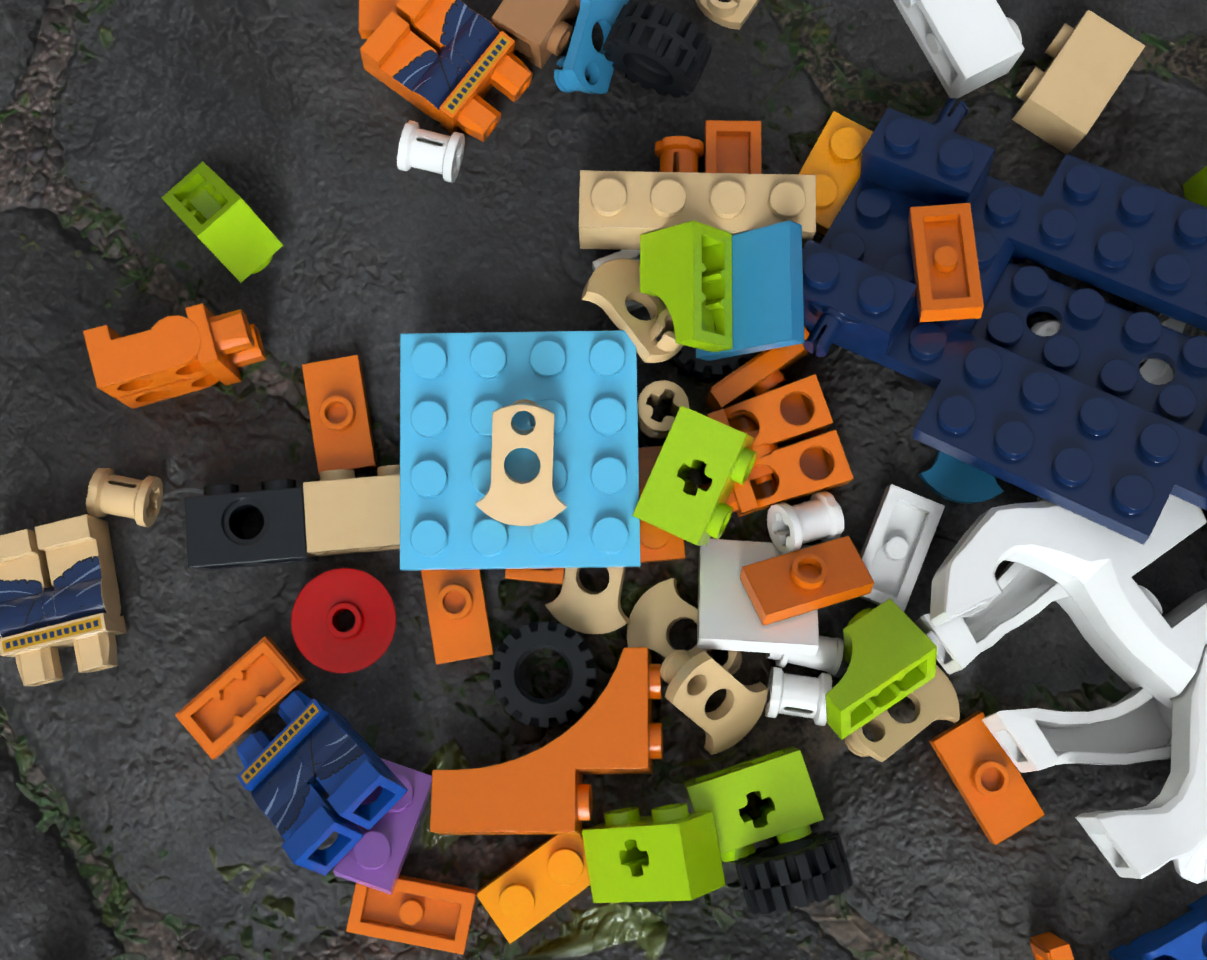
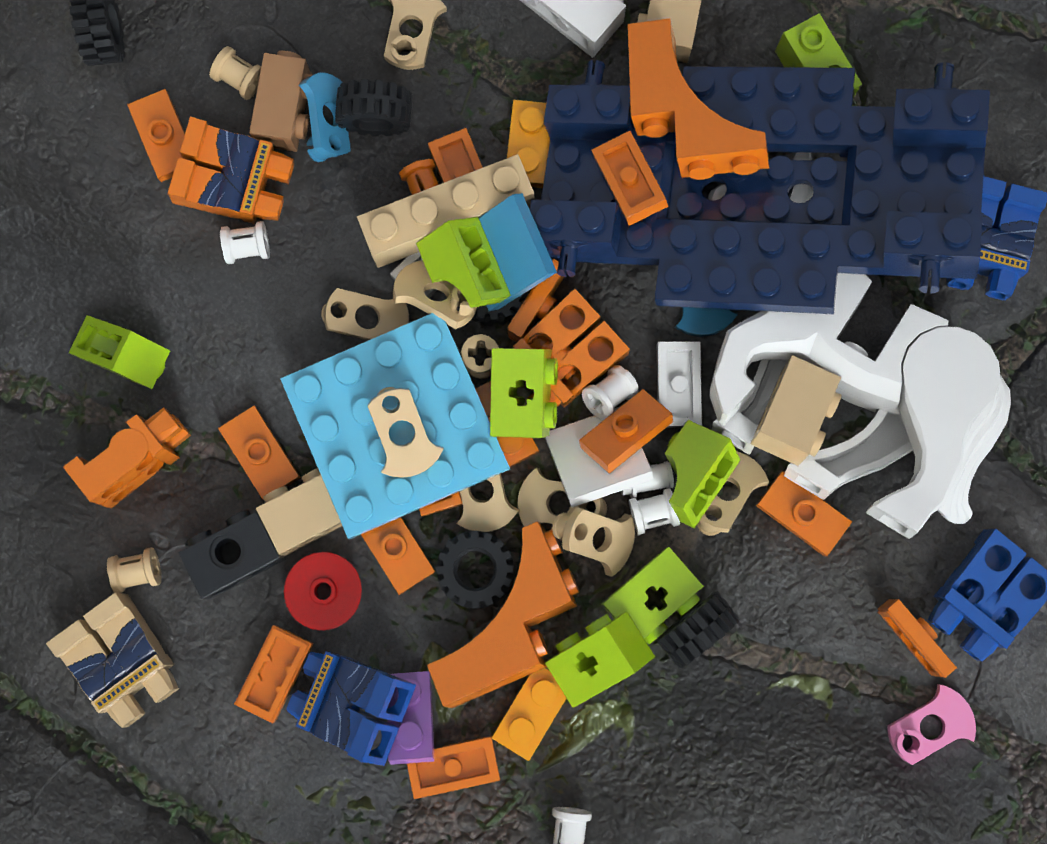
camera: 20 degrees left, 0 degrees up
none -> tan piece [321,288,409,340]
none -> orange arch [628,18,769,180]
none -> tan brick [750,355,842,466]

